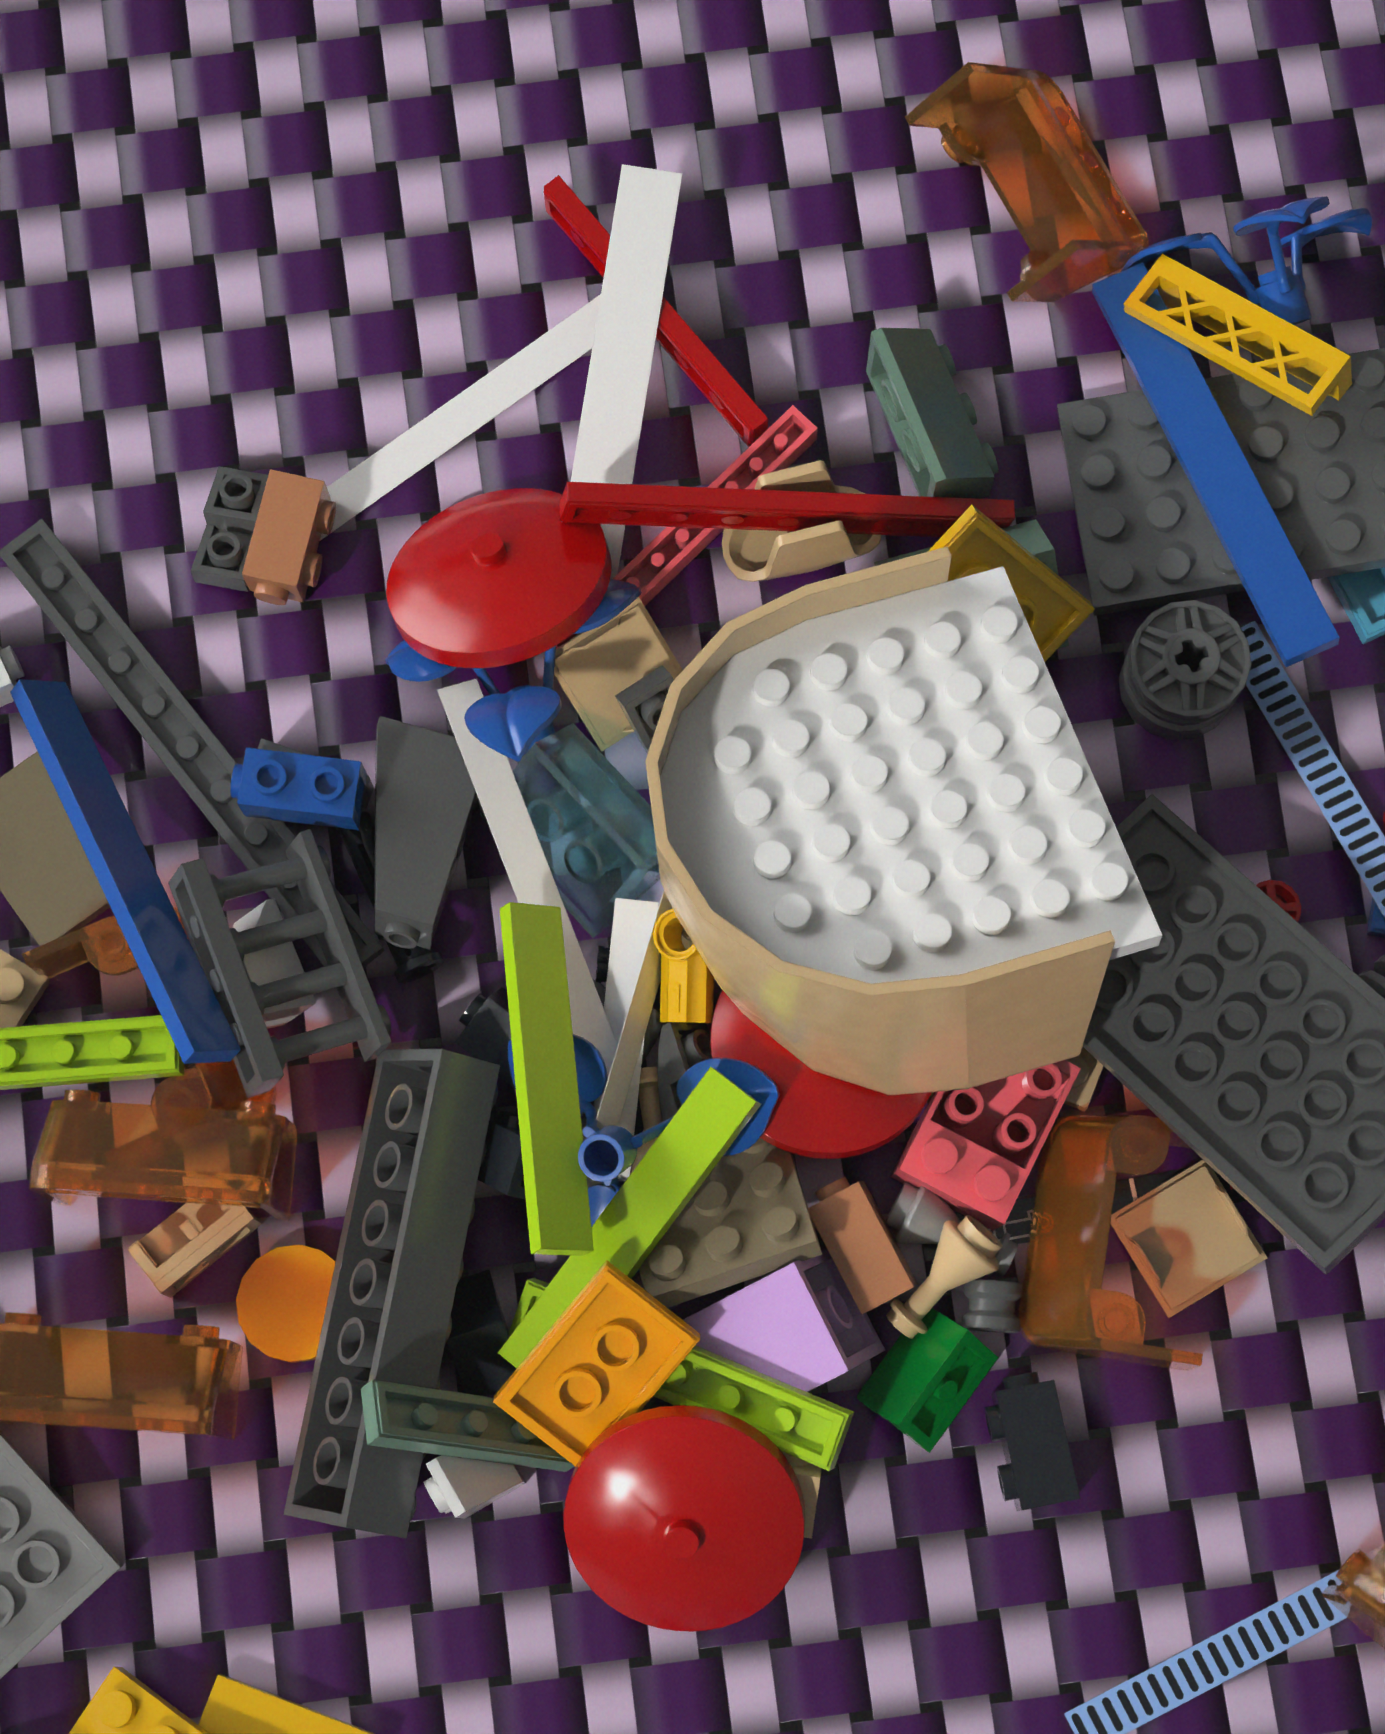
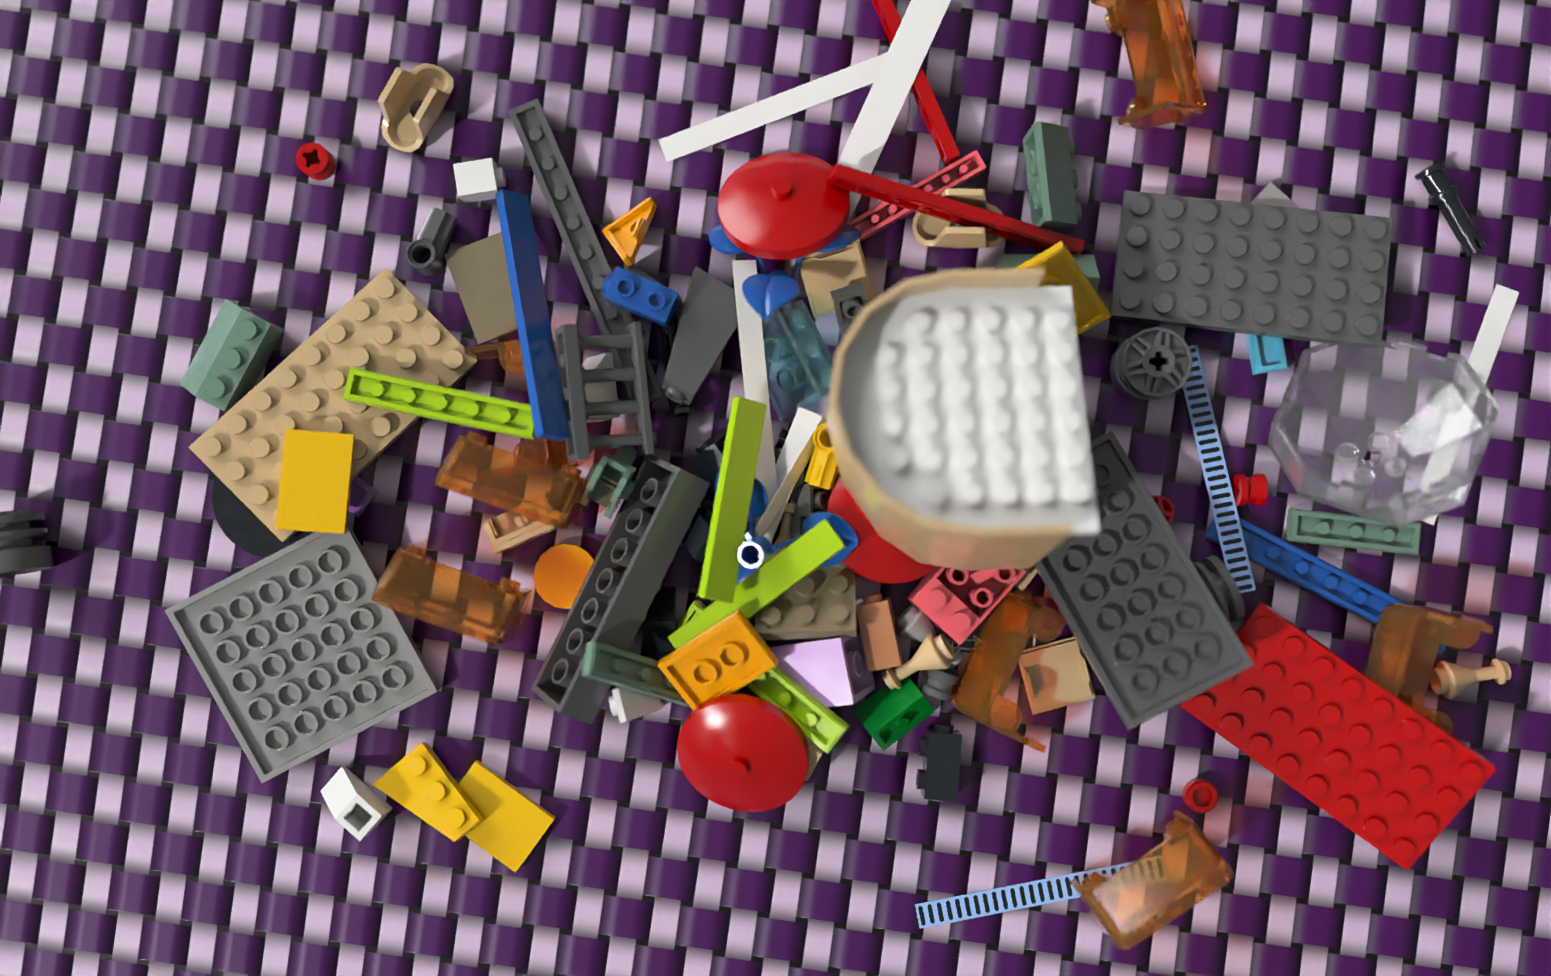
camera: 15 degrees right, 10 degrees up
dark grey slope [191,466,268,592] -> none
nougat brick [242,469,336,605] -> none
blue tile [1092,262,1340,667] -> none
blue plant [1121,196,1372,325] -> none
yellow fence [1123,254,1352,416] -> none
none -> sand green hinge [580,447,637,519]
none -> light orange tile [602,197,657,268]

